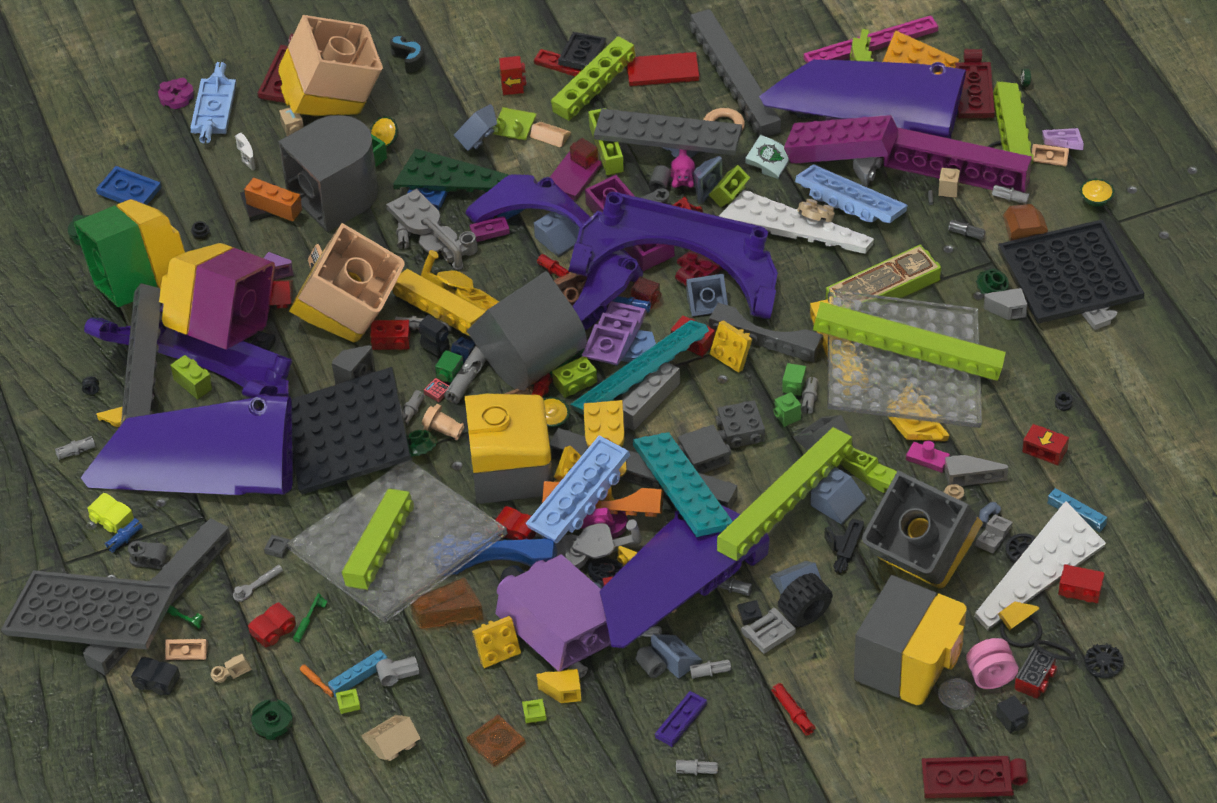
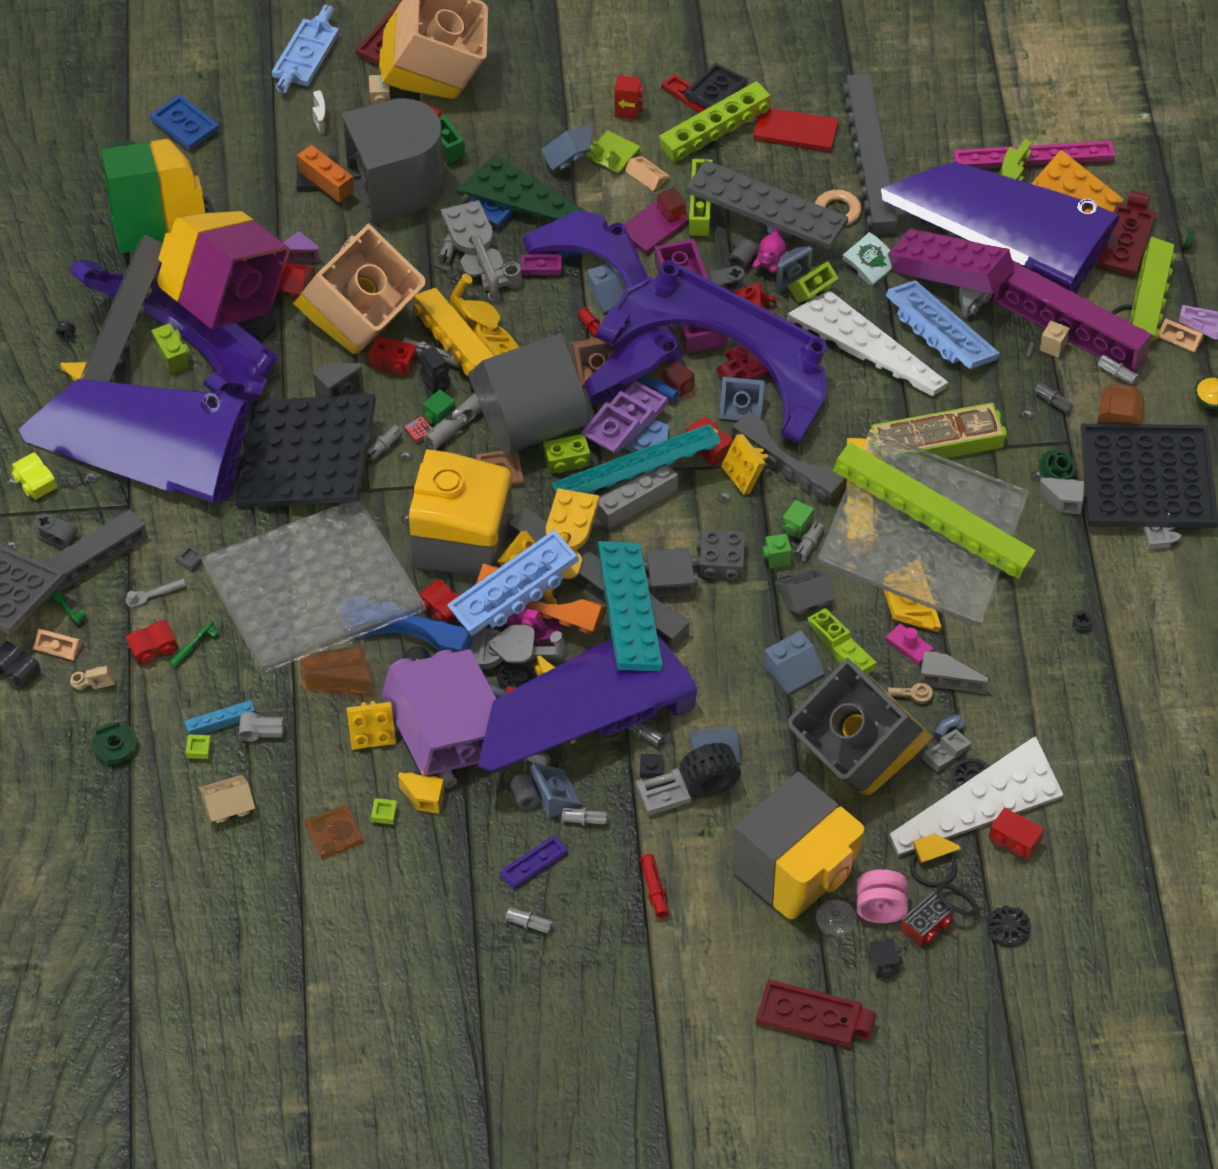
camera: 15 degrees right, 5 degrees up
light grey pin [55,436,96,460] -> none
blue pin [105,518,143,553] -> none
magenta plate [158,78,194,109] -> none
black plate [191,221,210,238] -> none
orange piece [300,664,334,697] -> none
lime brick [342,489,414,590] -> none
yellow piece [370,115,399,147] -> none
pearl dark grey animal [390,35,425,73] -> none
dark green piece [407,430,438,457] -> none
light nougat piece [422,404,464,440] -> none
dark blue bracket [451,337,476,365] -> none
red axle [531,374,553,397] -> none
yellow piece [543,396,571,428] -> none
lime brick [717,427,853,561] -> none
tan plate [797,199,835,222] -> none
black piece [824,519,864,573] -> none
red brick [1022,424,1069,466] -> none
dark azure piece [1047,488,1107,533] -> none

